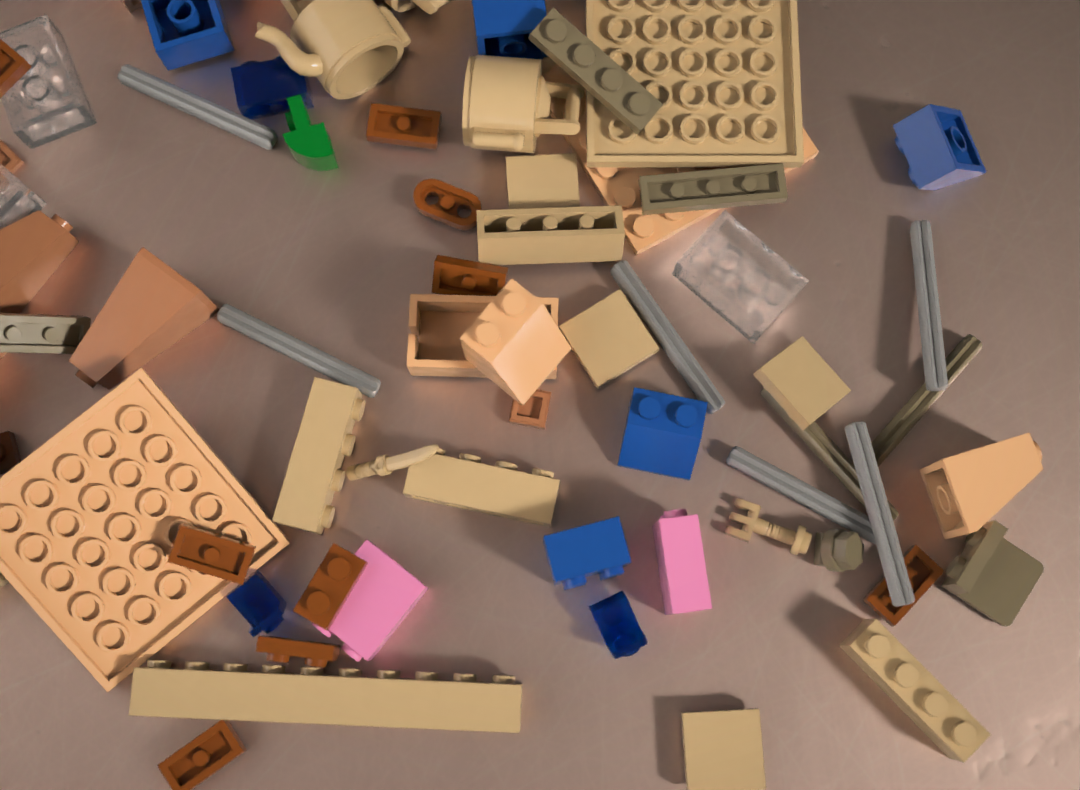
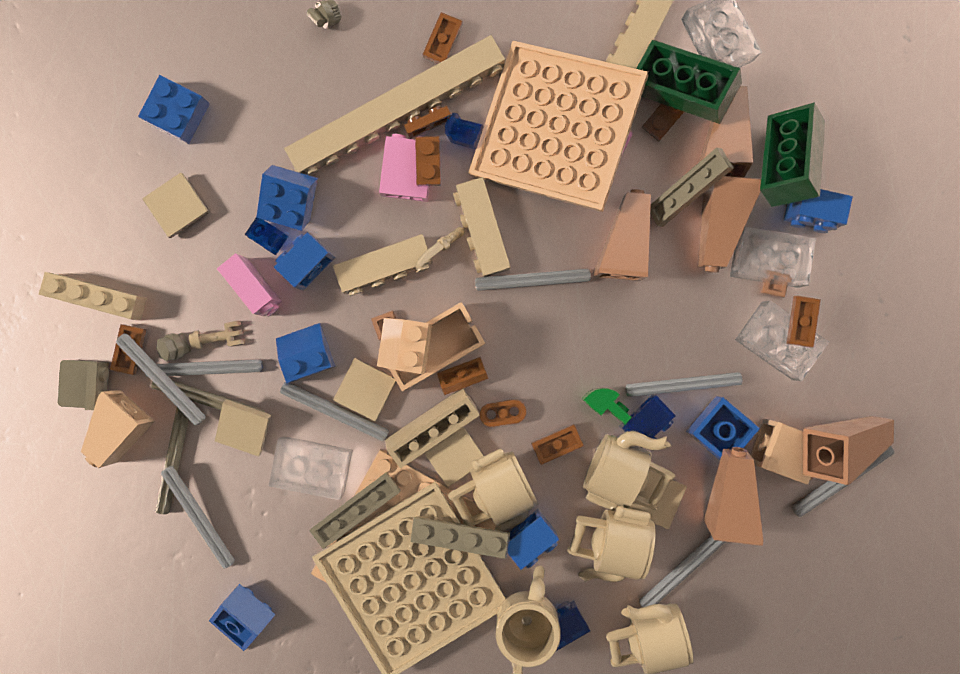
camera: 150 degrees right, 10 degrees up
dark orange plate [167,523,256,585] -> none
none -> blue brick [256,165,318,231]

